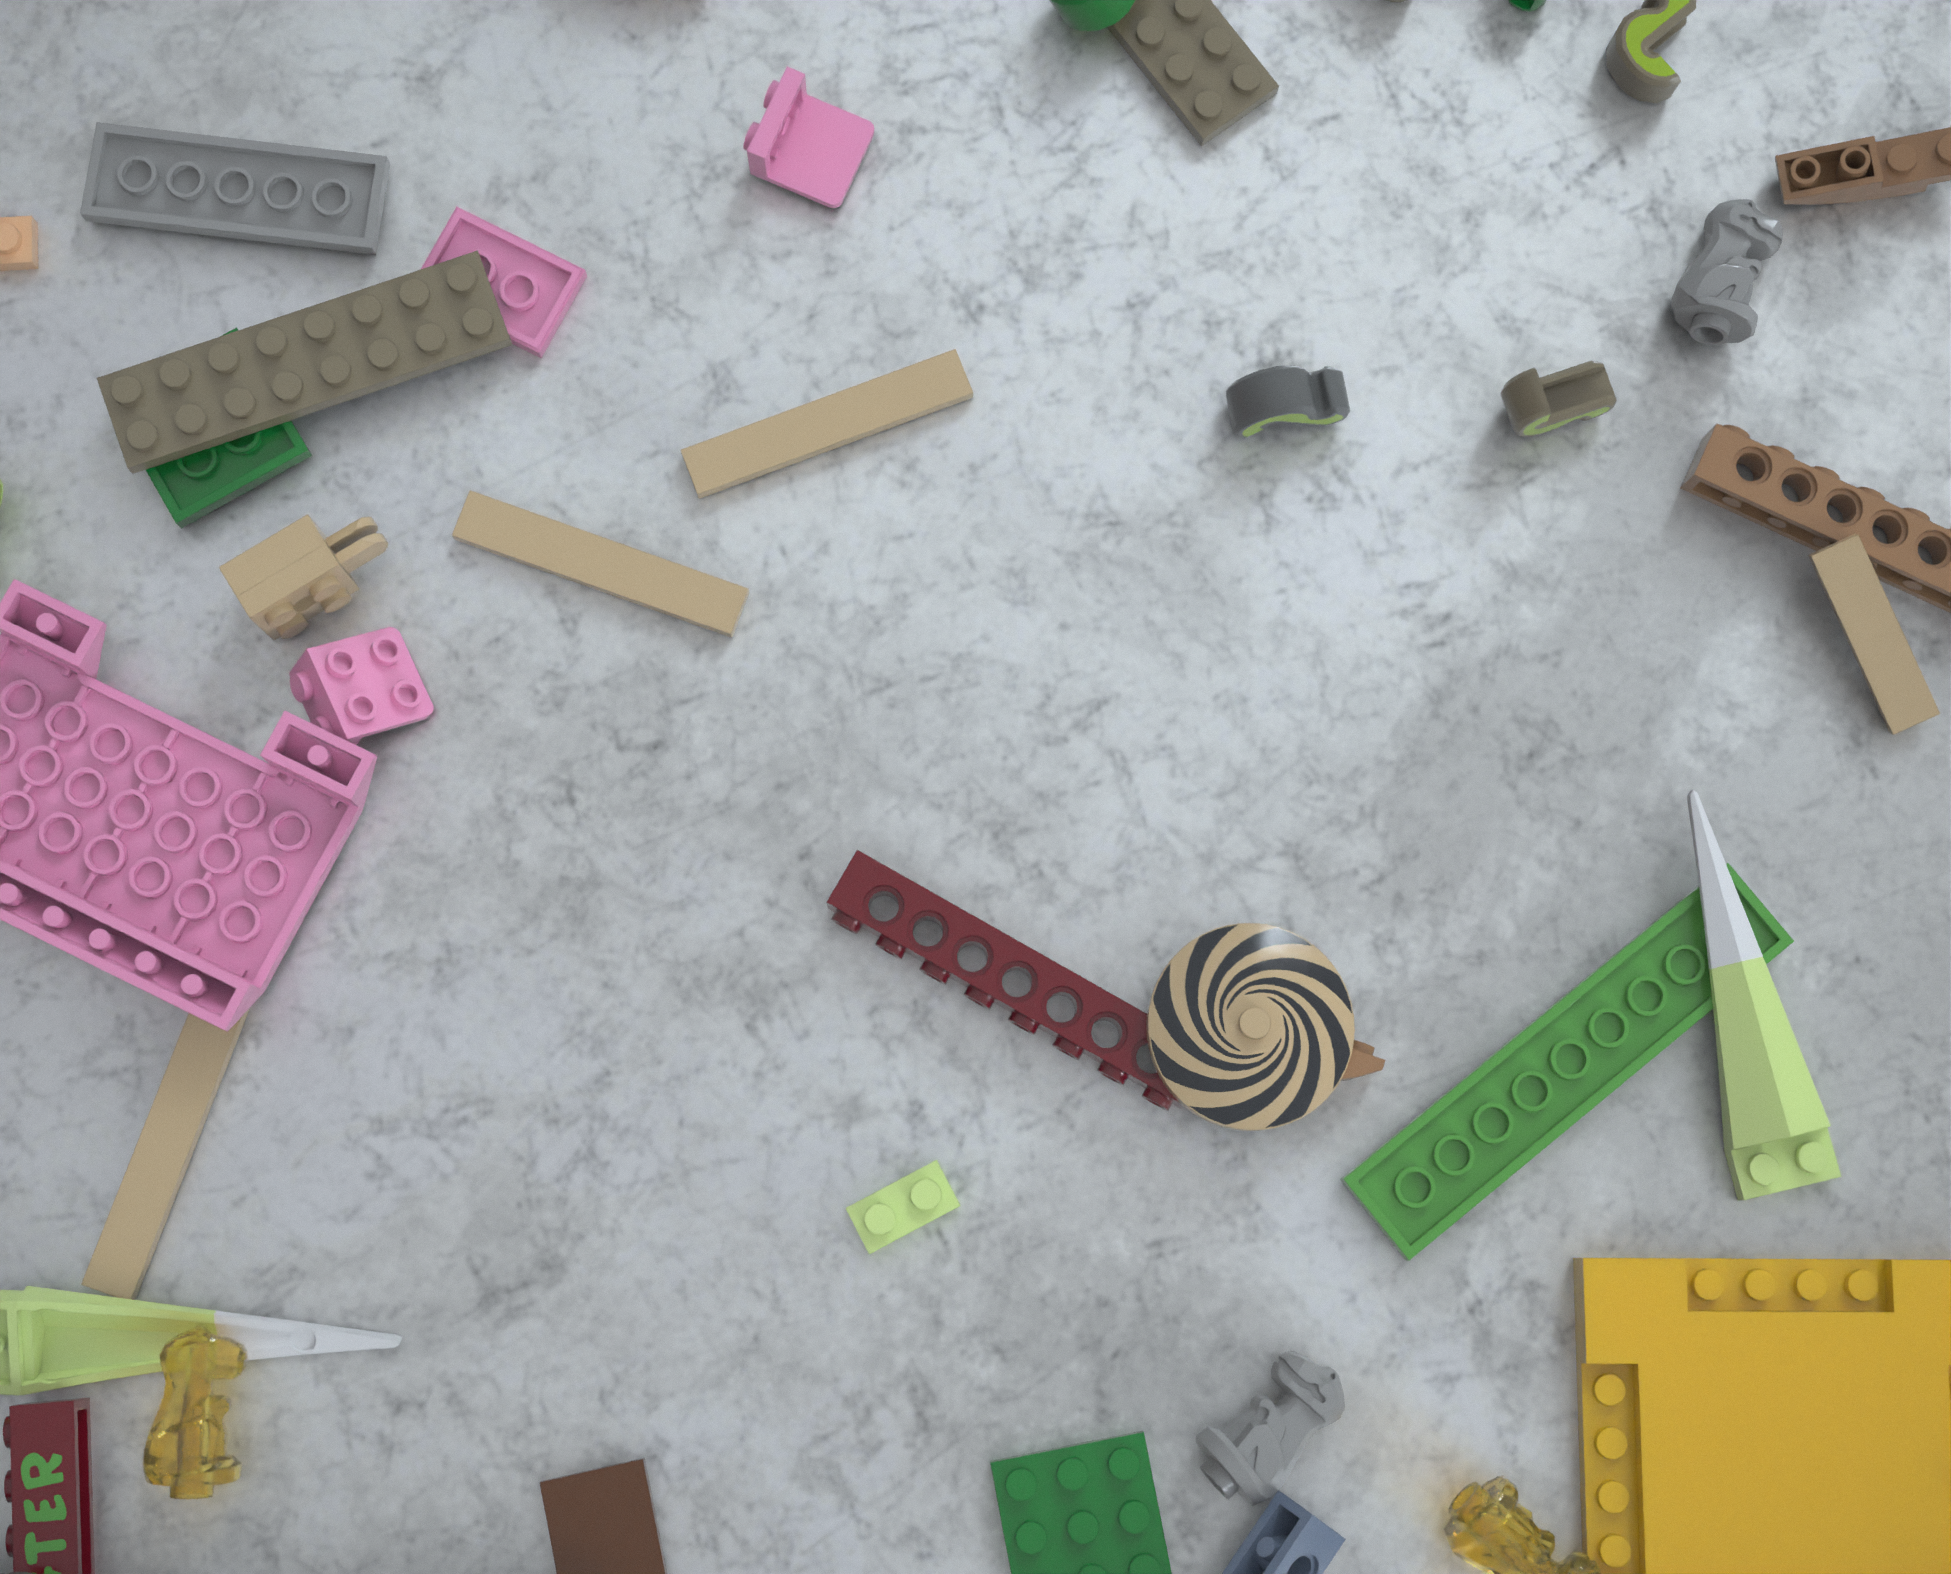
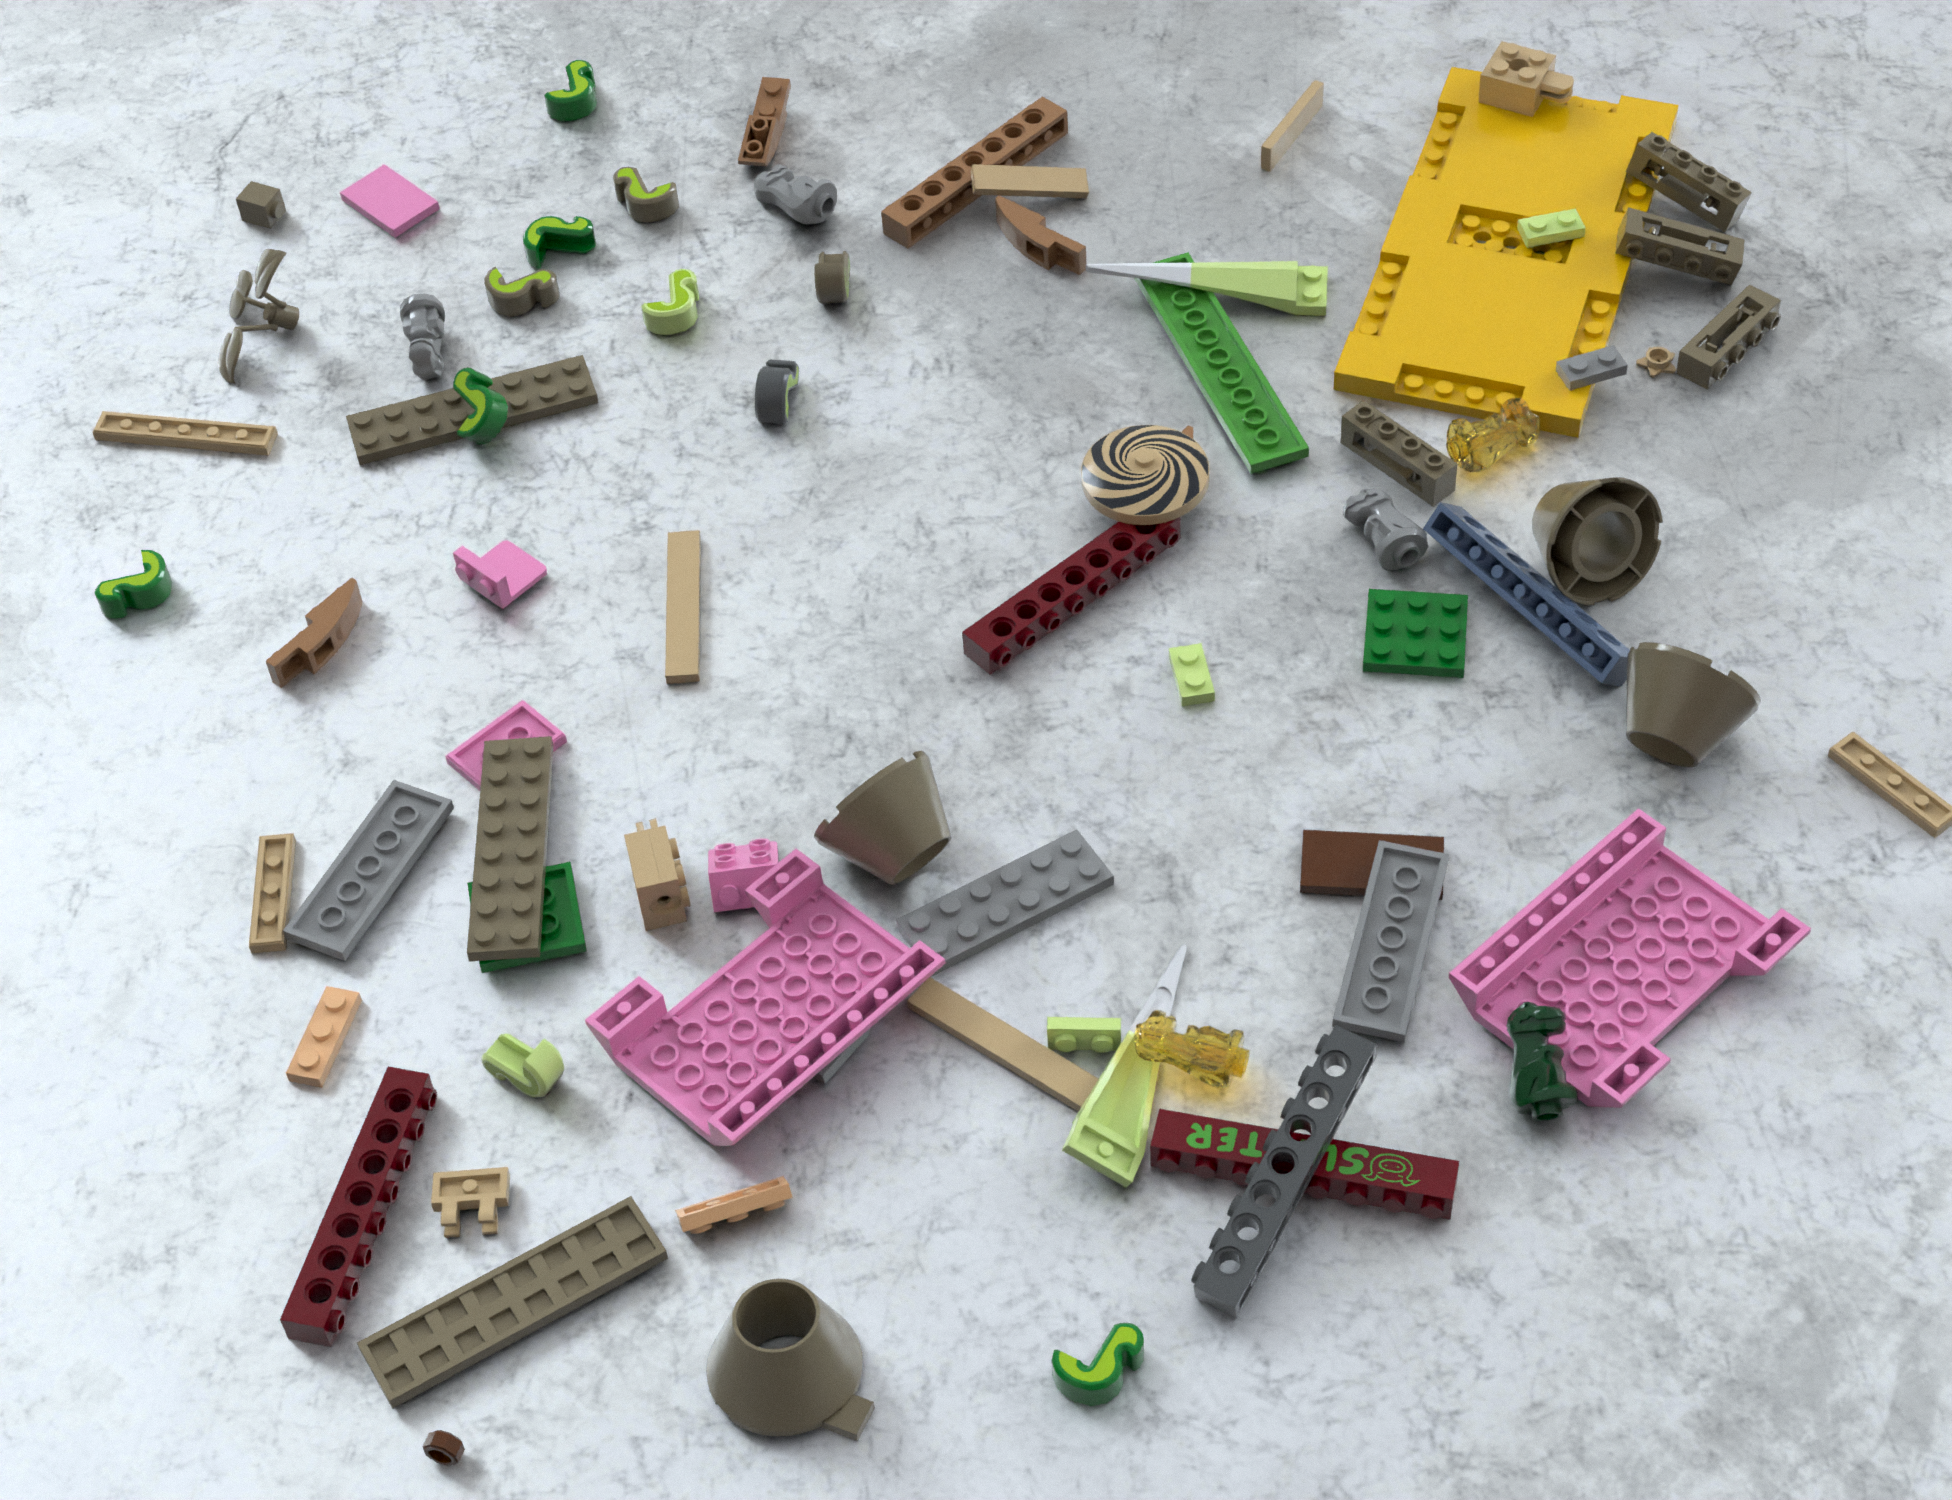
camera: 60 degrees left, 30 degrees down
tan tile [452,490,749,638] -> none
none -> tan tile [249,833,296,953]
none -> yellowish green animal [641,269,699,335]
none -> dark tan cone [814,751,952,885]
none -> light grey plate [896,829,1114,976]
none -> medium nougat slope [995,195,1087,275]
none -> yellowish green plate [1047,1017,1122,1053]
none -> dark tan brick [1340,400,1457,507]

